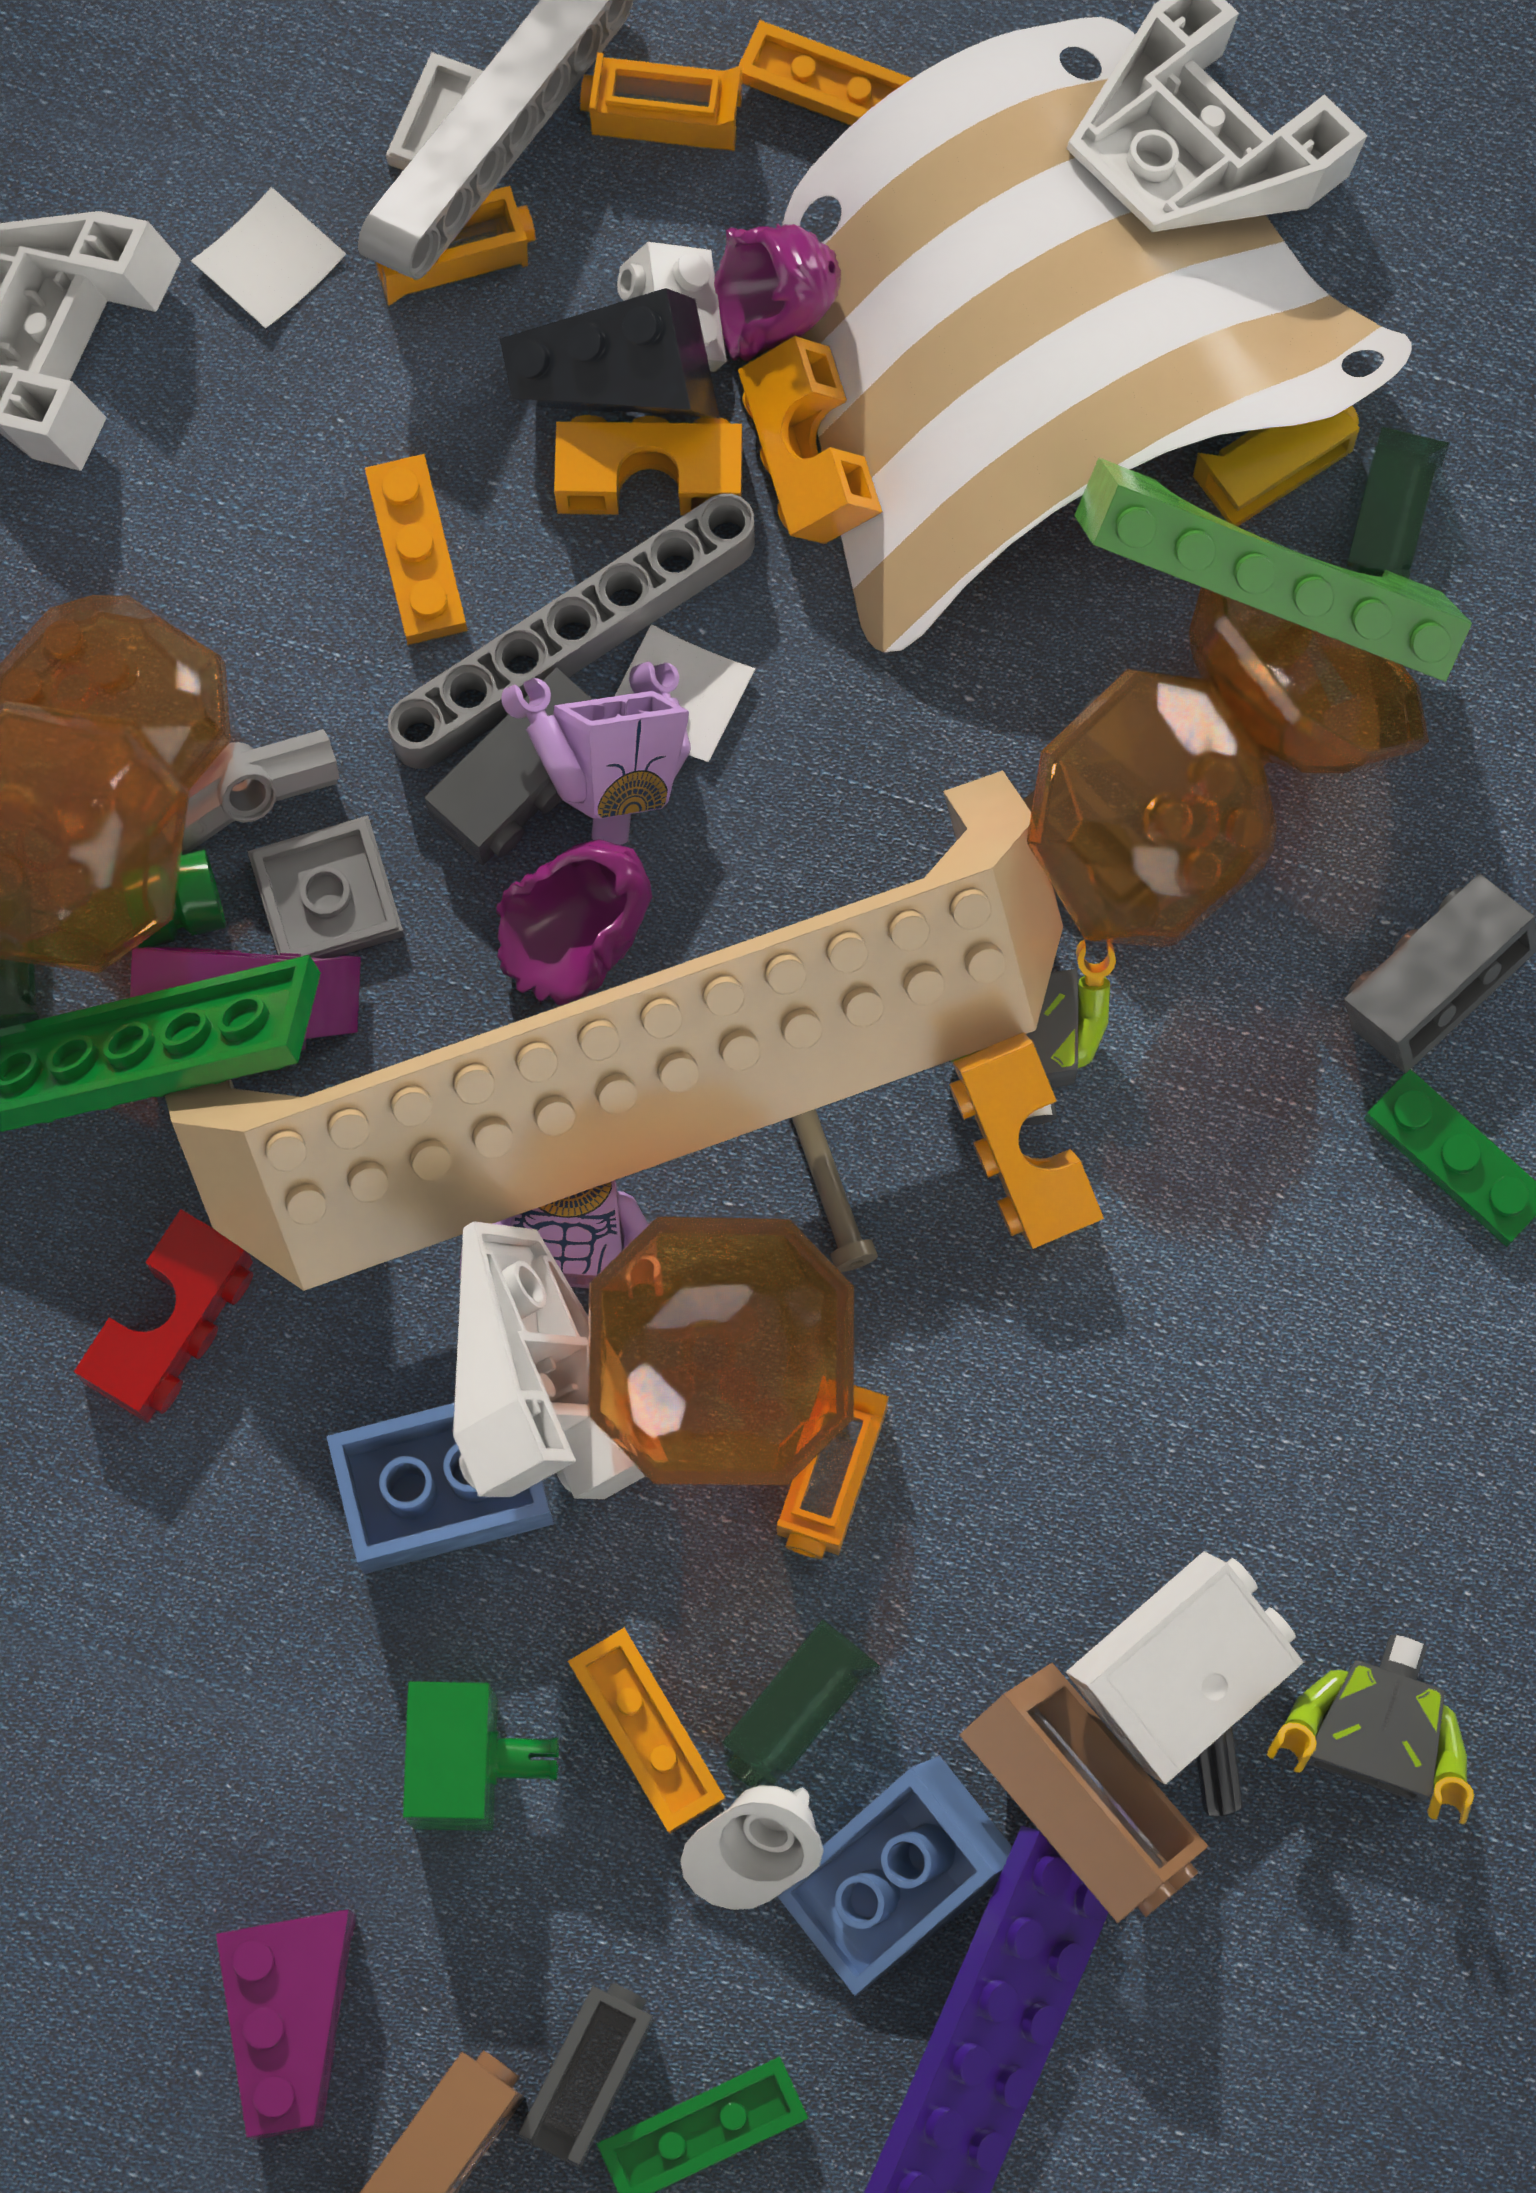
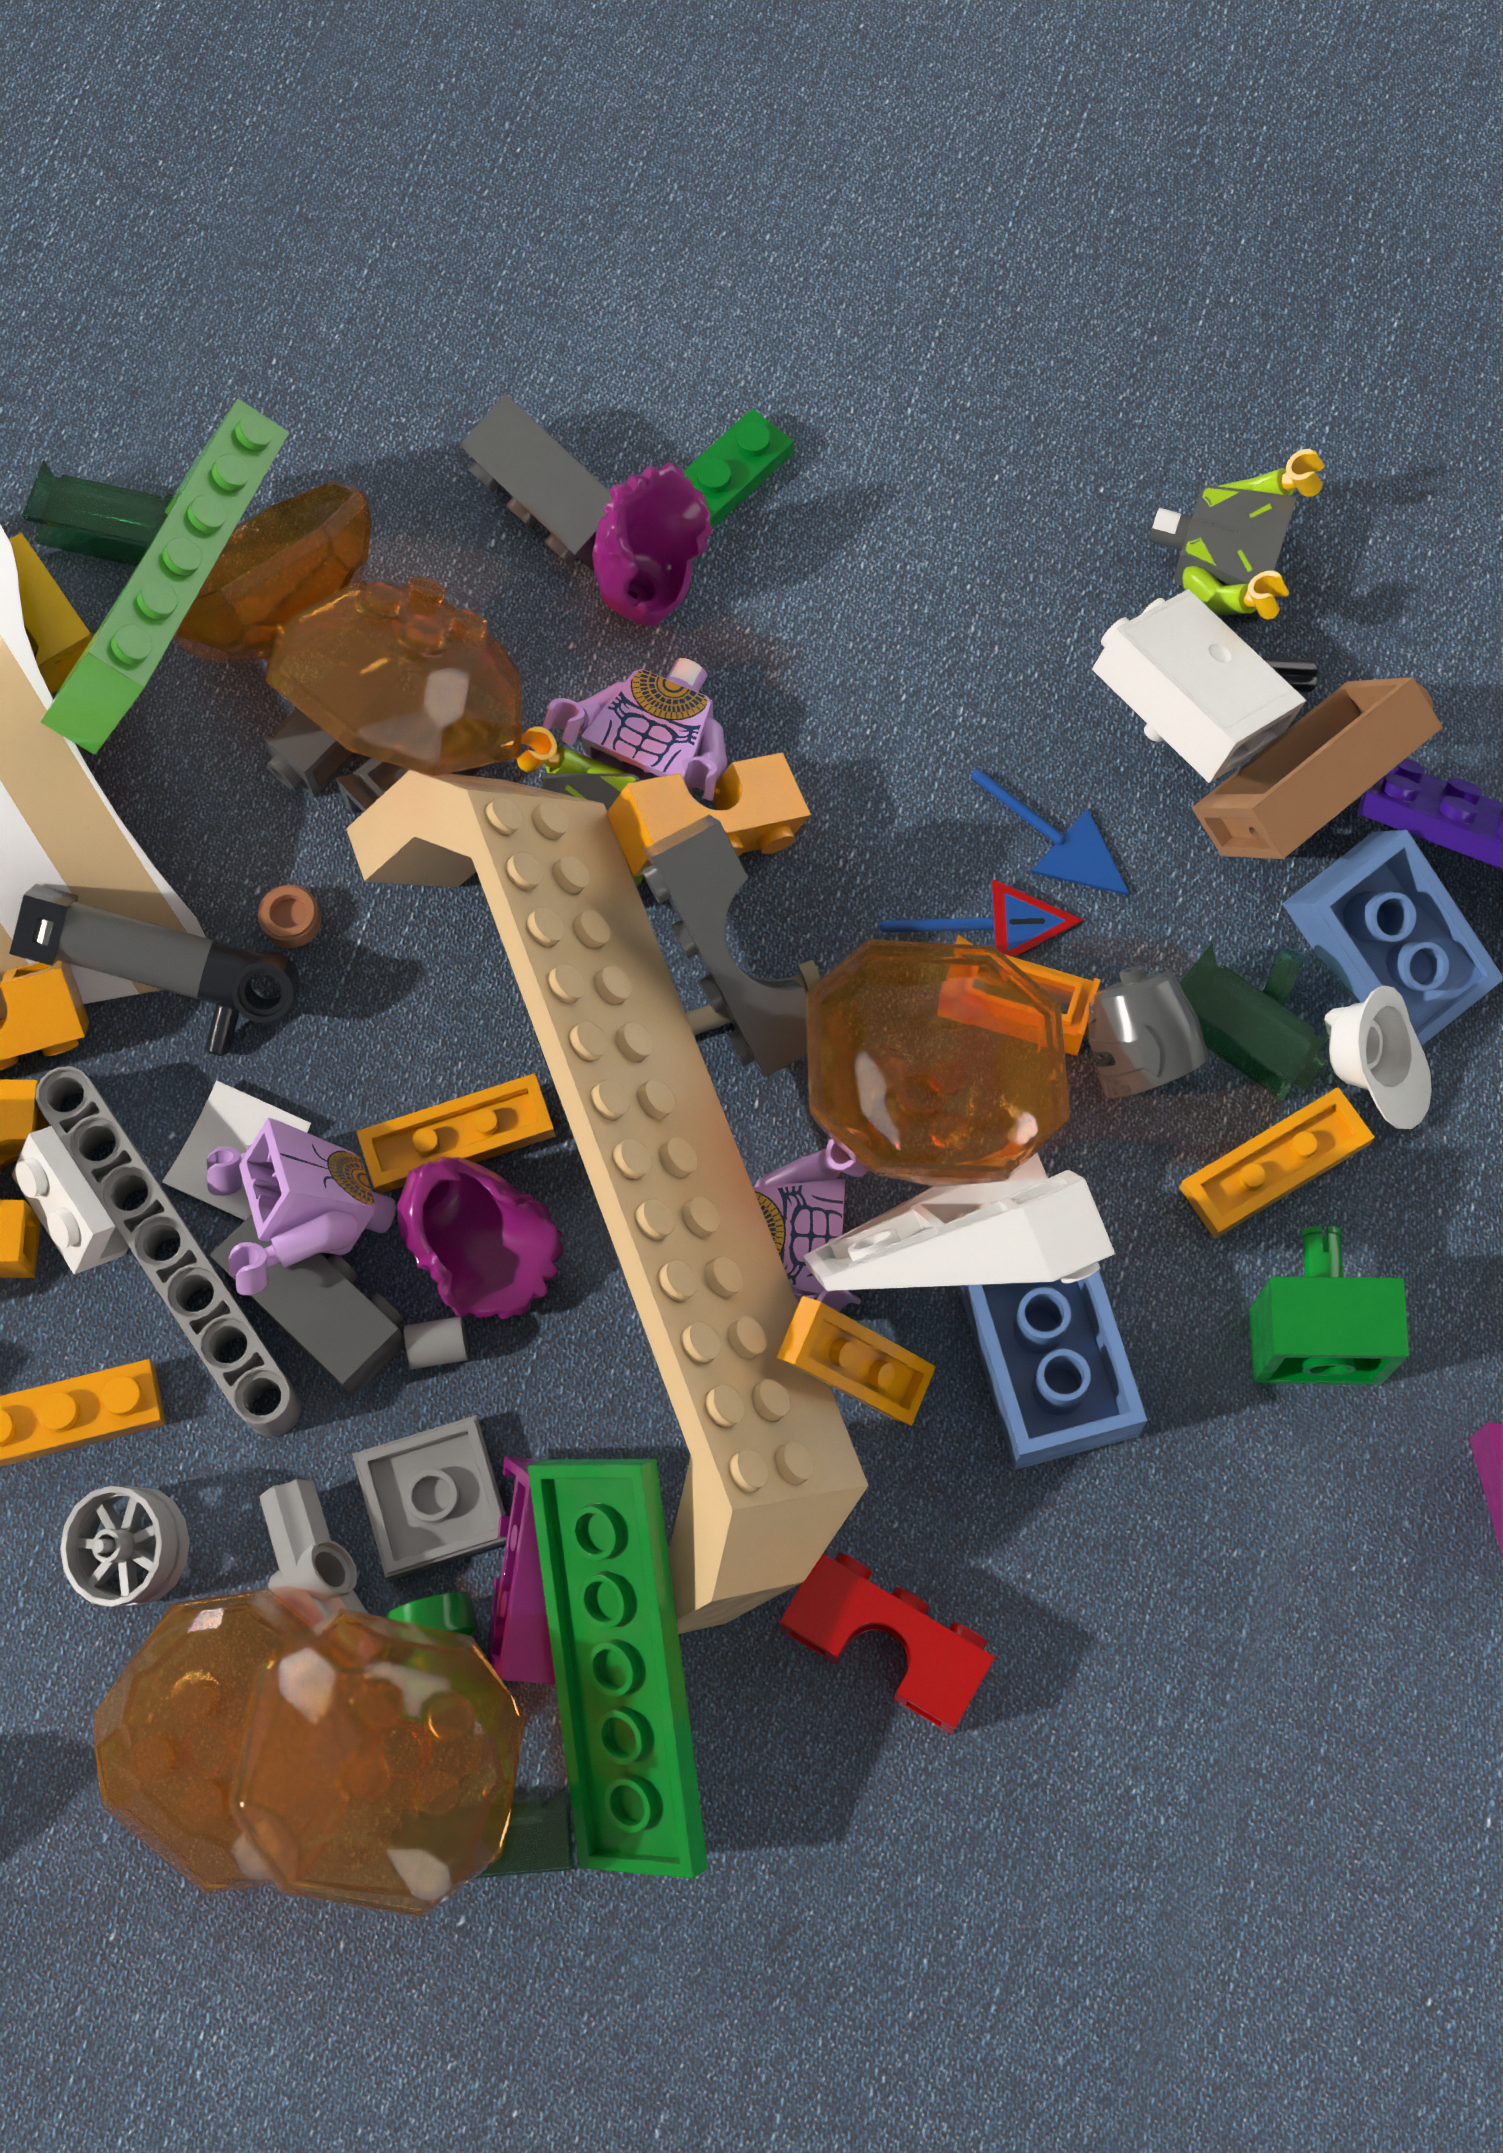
camera: 90 degrees left, 5 degrees down
none -> piece [9,884,300,1056]
none -> white bracket [12,1126,129,1275]
none -> light grey wheel [60,1485,190,1607]
none -> nougat tile [258,885,322,948]
none -> light orange plate [356,1073,556,1194]
none -> light grey hinge [404,1316,469,1370]
none -> lavender torso [542,658,727,801]
none -> magenta piece [592,462,712,627]
none -> dark grey arch [642,814,831,1077]
none -> light orange plate [776,1296,936,1426]
none -> piece [879,879,1084,958]
none -> blue piece [971,769,1130,896]
none -> dark grey helmet [1088,966,1210,1099]
none -> clear green tile [1260,946,1307,1010]

